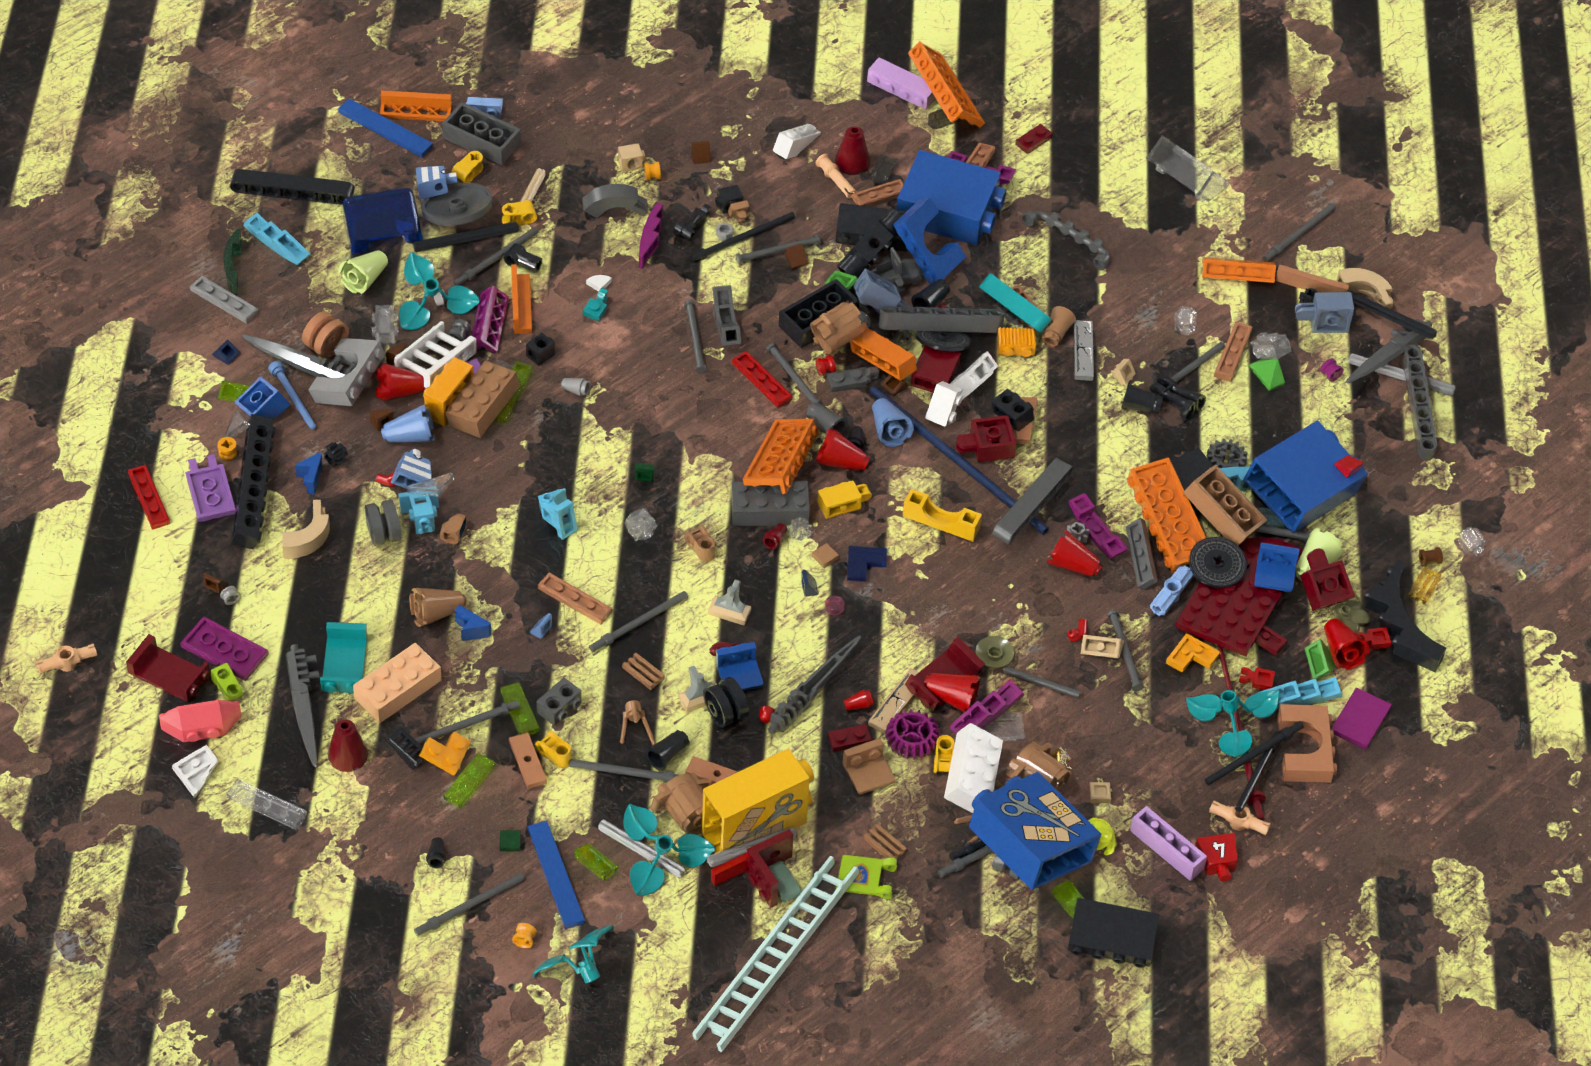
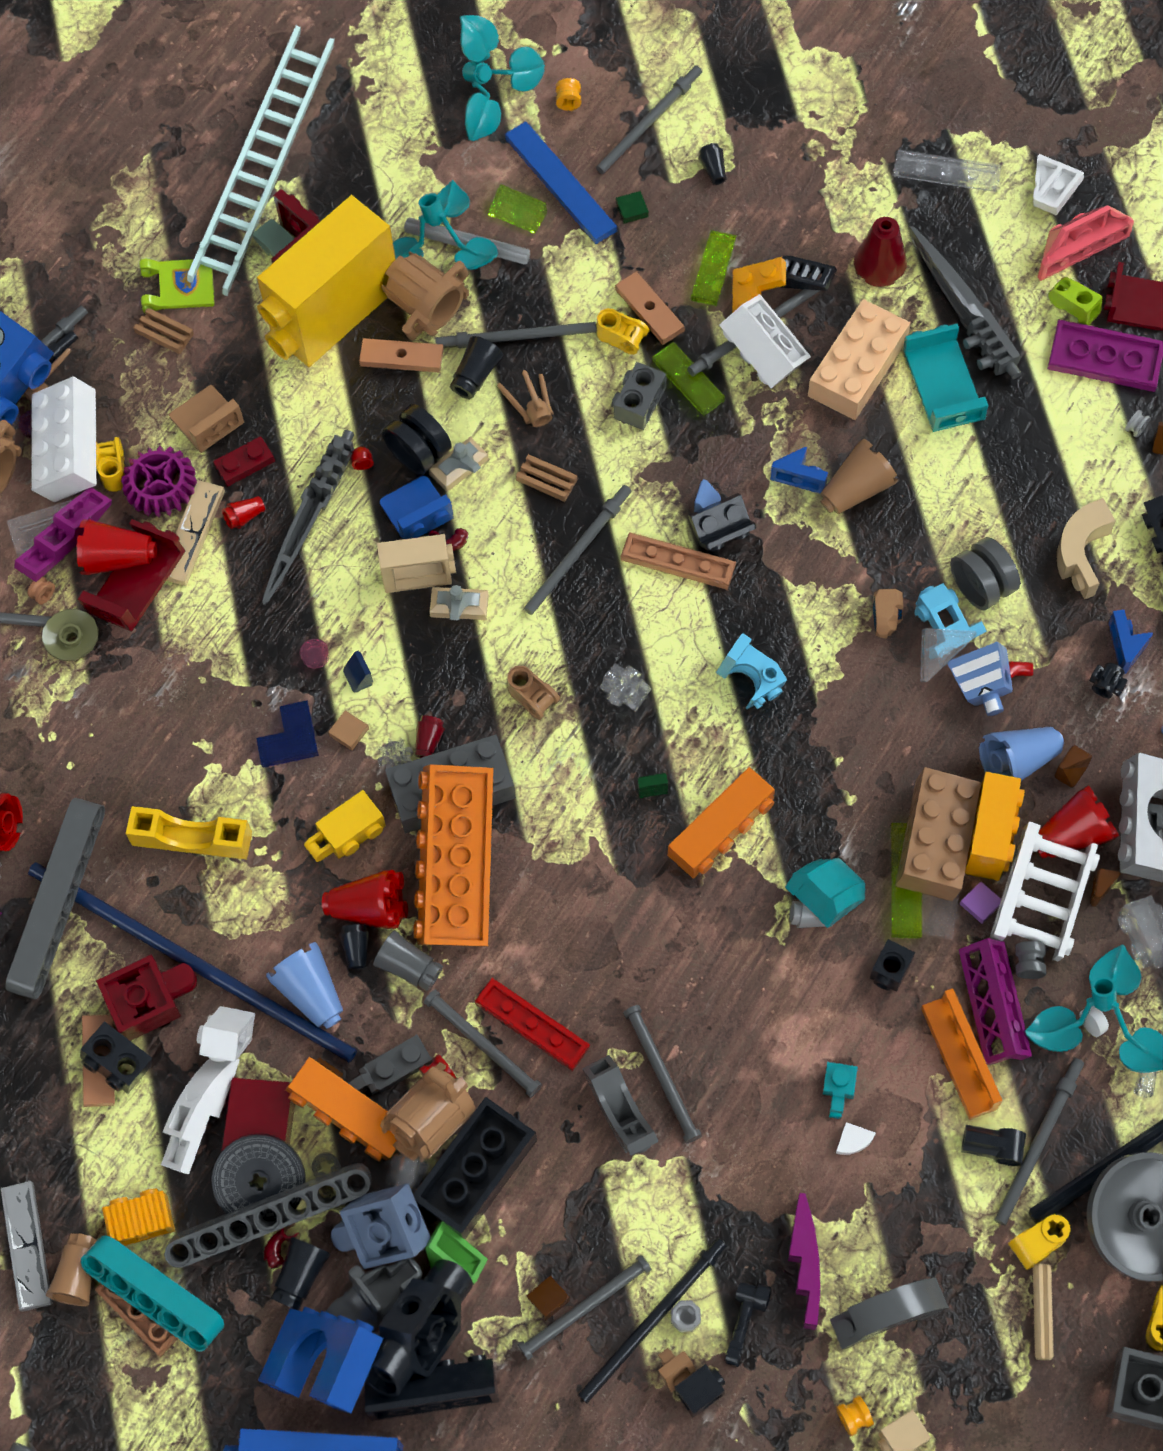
camera: 170 degrees right, 15 degrees up
none -> tan window [377,534,456,593]
none -> orange brick [668,767,775,879]
none -> bracket [688,493,757,551]
none -> white slope [719,294,811,388]
none -> teal slope [785,858,865,928]

